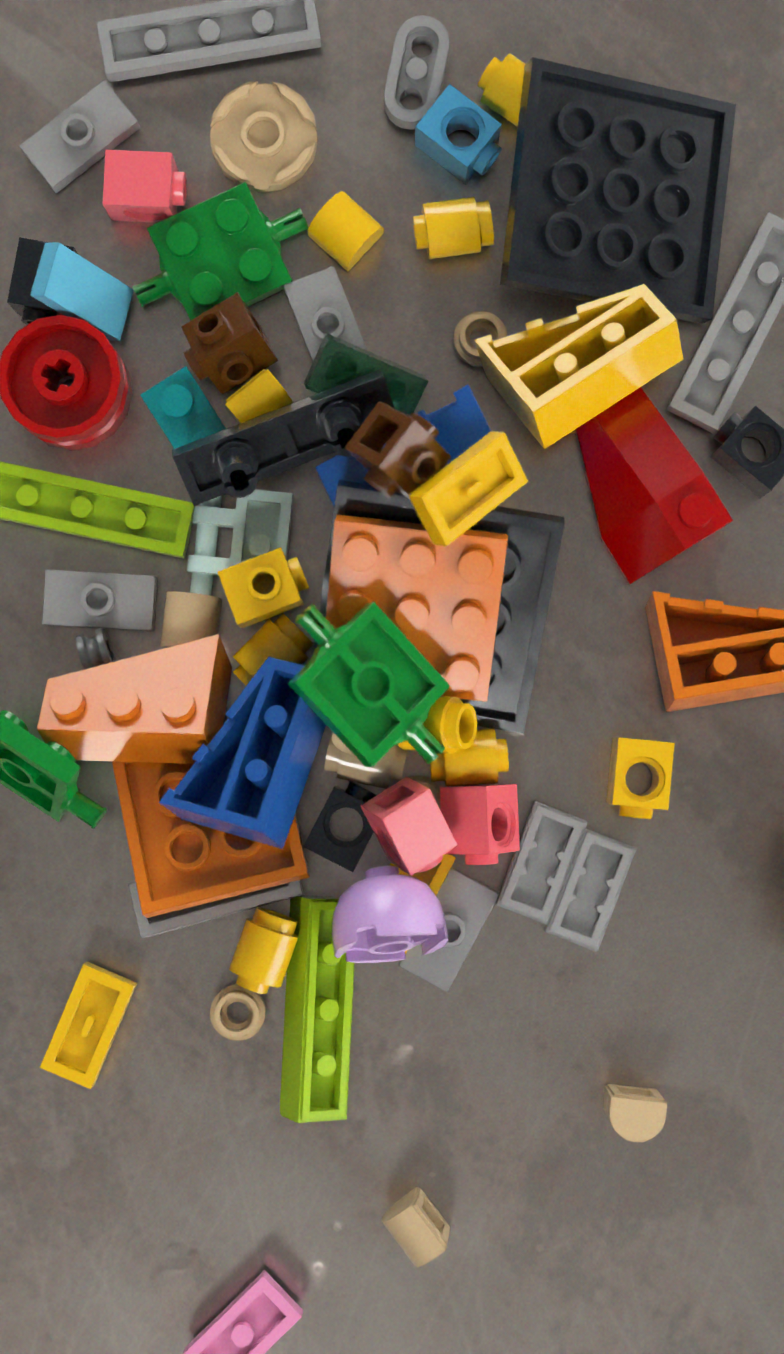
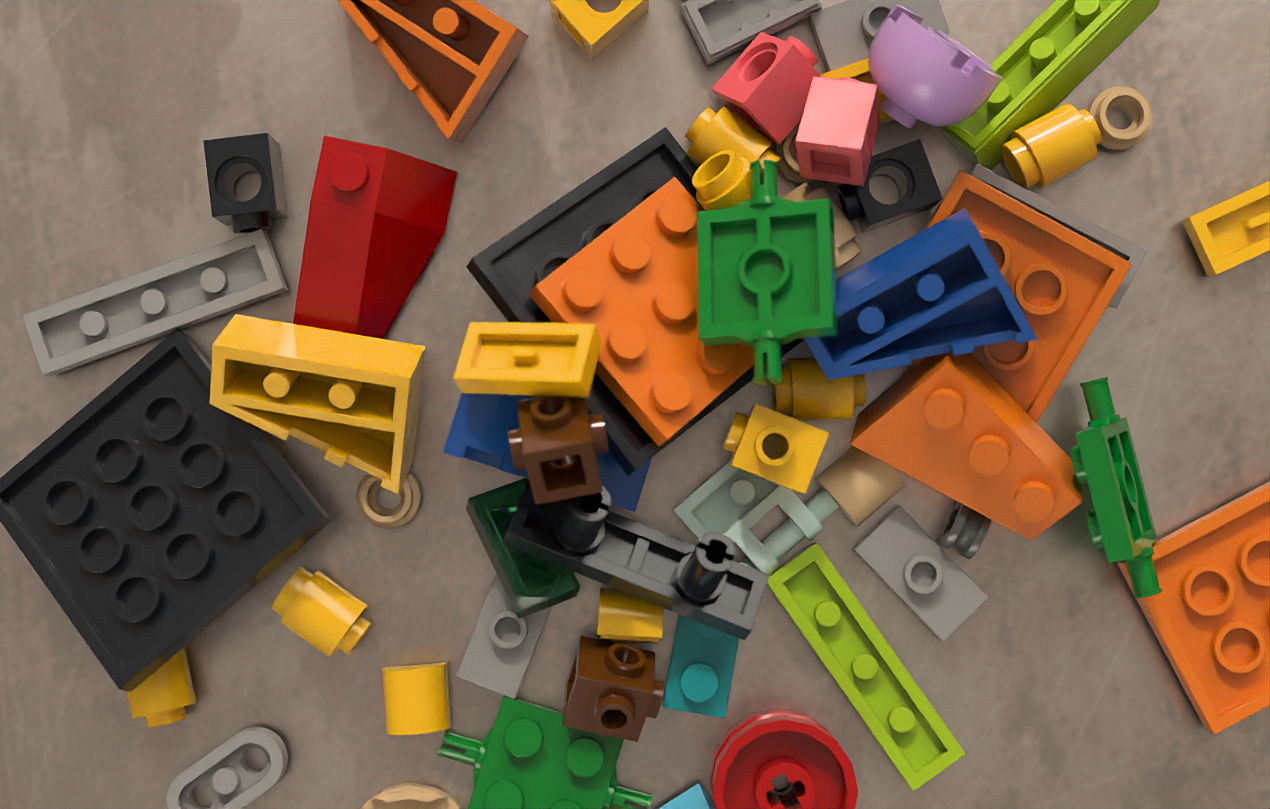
camera: 145 degrees left, 0 degrees up
dark azure brick [415,84,502,185] -> none

